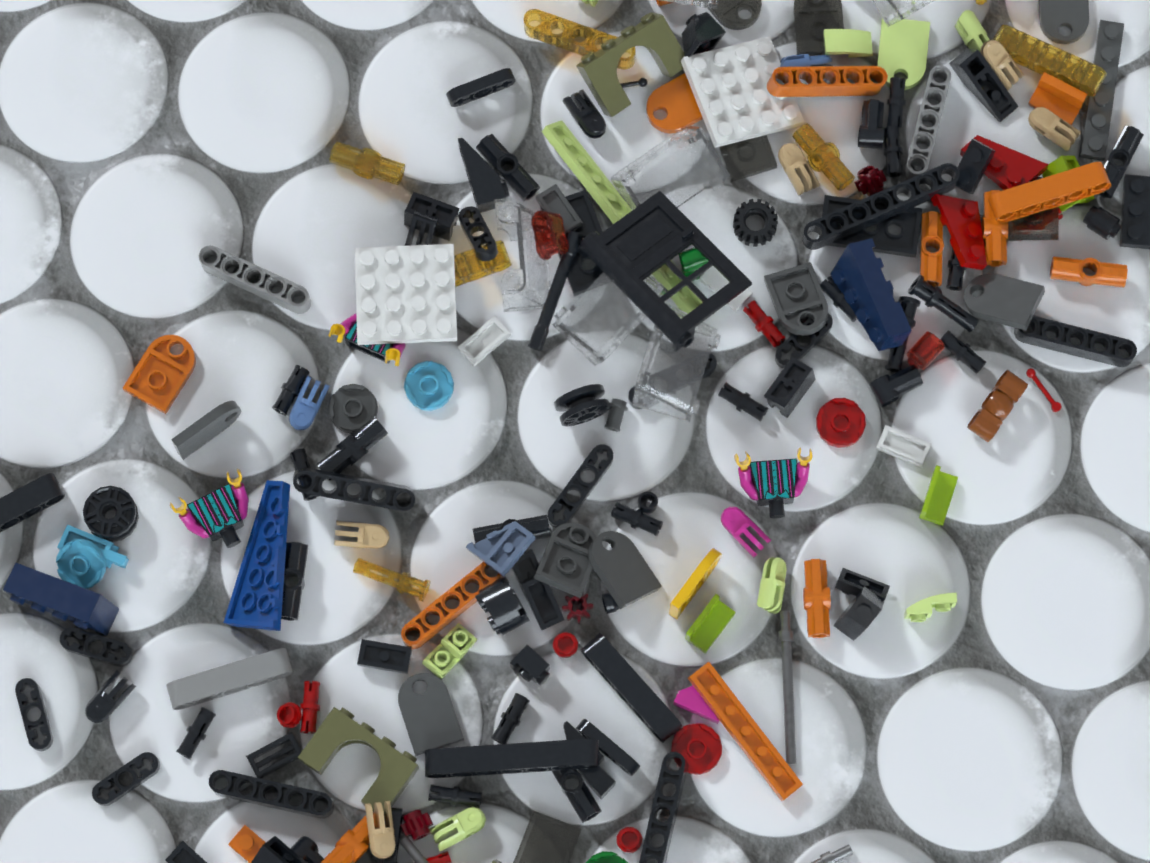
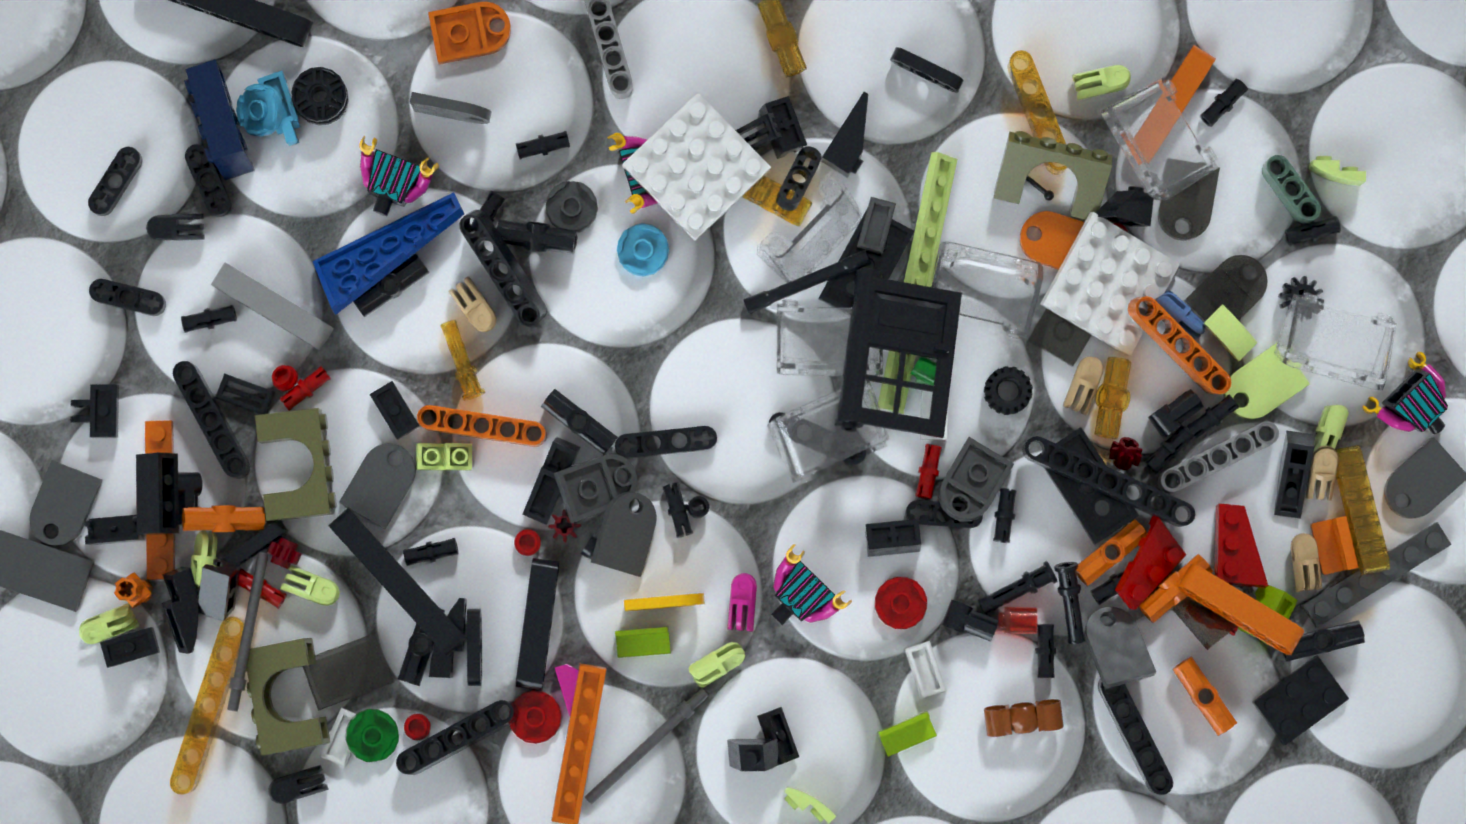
camera: 45 degrees right, 10 degrees up
medium blue arm [289,376,330,430] -> none
tan arm [365,801,395,859] -> none
black pin [428,784,482,808] -> none
white tile [458,315,511,367] -> none
sand blue wing [466,521,536,577] -> none
black brick [475,576,530,635] -> none
black piece [476,134,540,201] -> none
black brick [510,645,550,685] -> none
clear red piece [531,210,569,260] -> none
black wheel [554,384,610,427] -> none
black arm [563,89,606,139] -> none
dark grey pin [604,399,628,432] -> none
black pin [718,382,769,422] -> none
orange piece [803,559,831,638] -> none
dark blue wedge [830,238,912,351] -> none
black plate [951,139,995,194] -> none
red hinge [1026,368,1062,412] -> none
black brick [1083,205,1121,240] -> none

